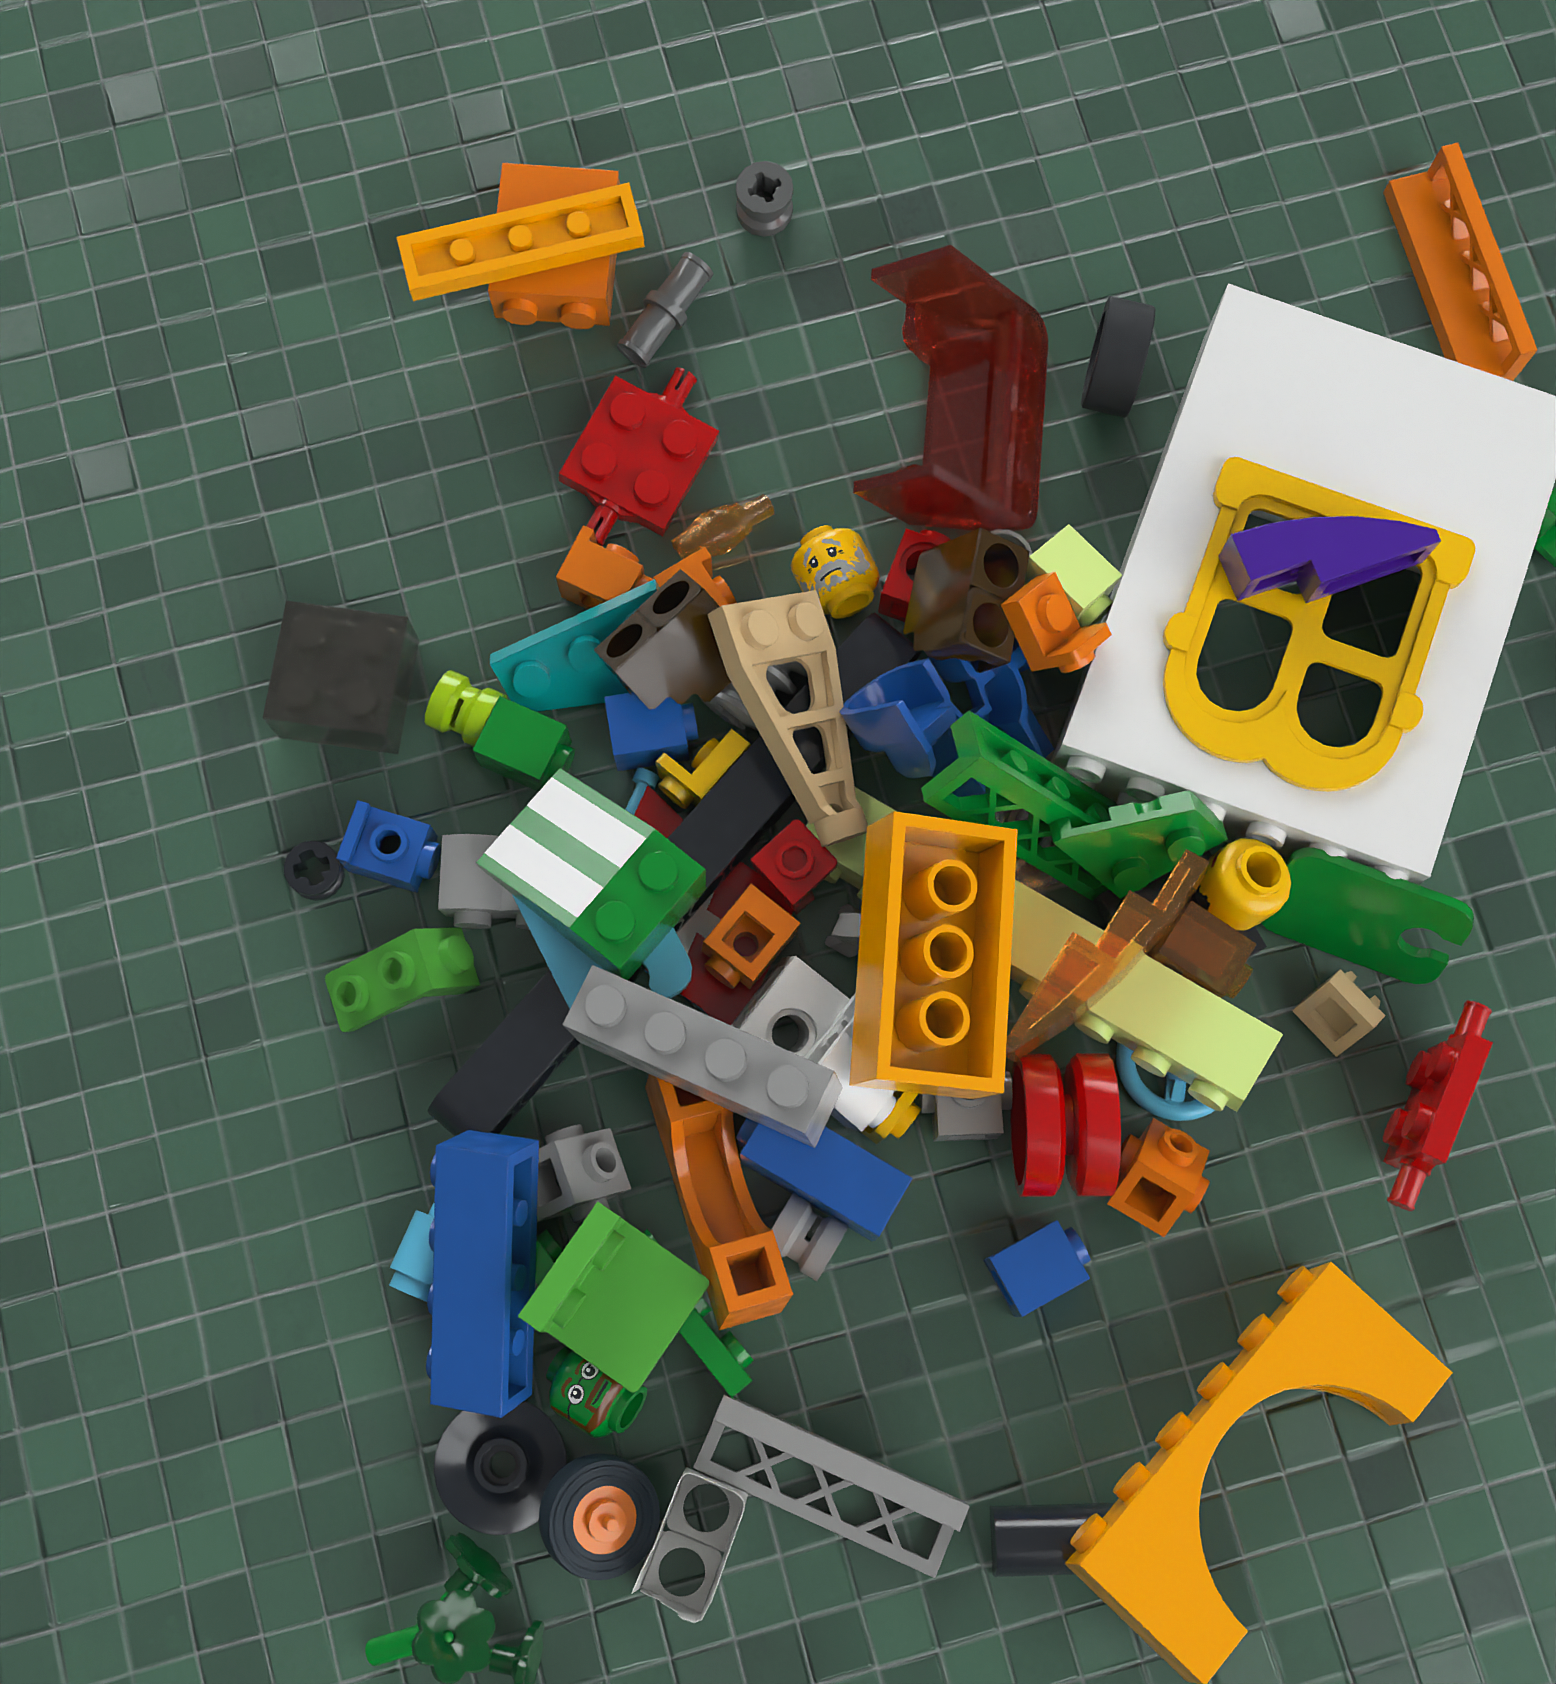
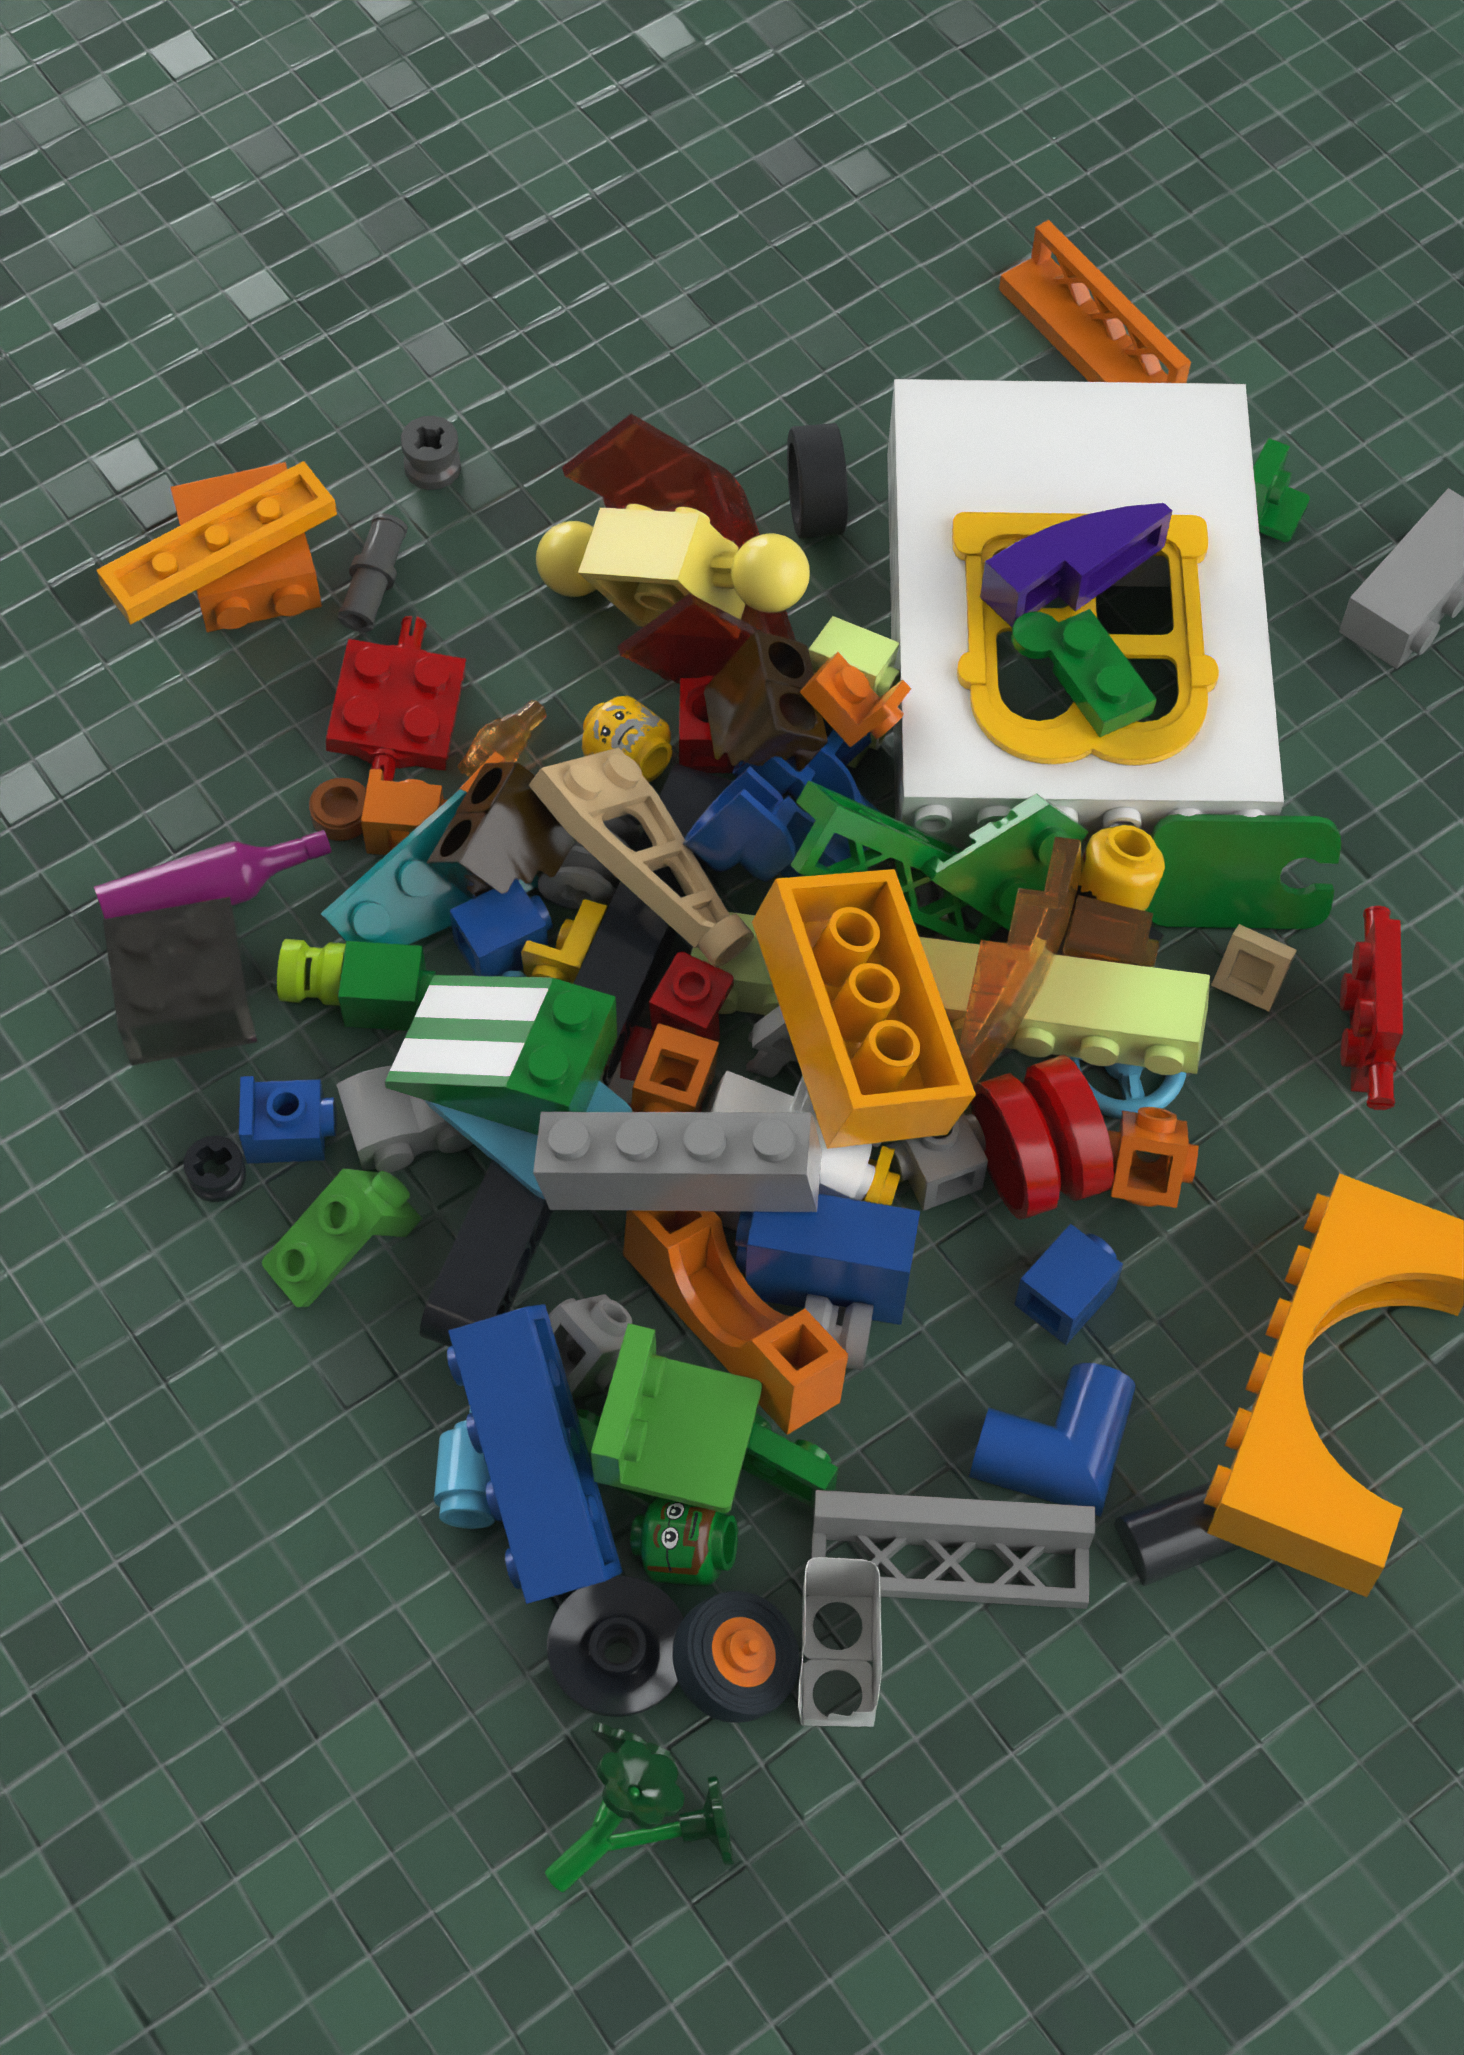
camera: 20 degrees left, 15 degrees down
none -> magenta piece [94,830,332,946]
none -> dark orange tile [309,778,366,841]
none -> light yellow brick [536,504,810,635]
none -> blue brick [969,1363,1136,1517]
none -> green hinge [1011,609,1157,737]

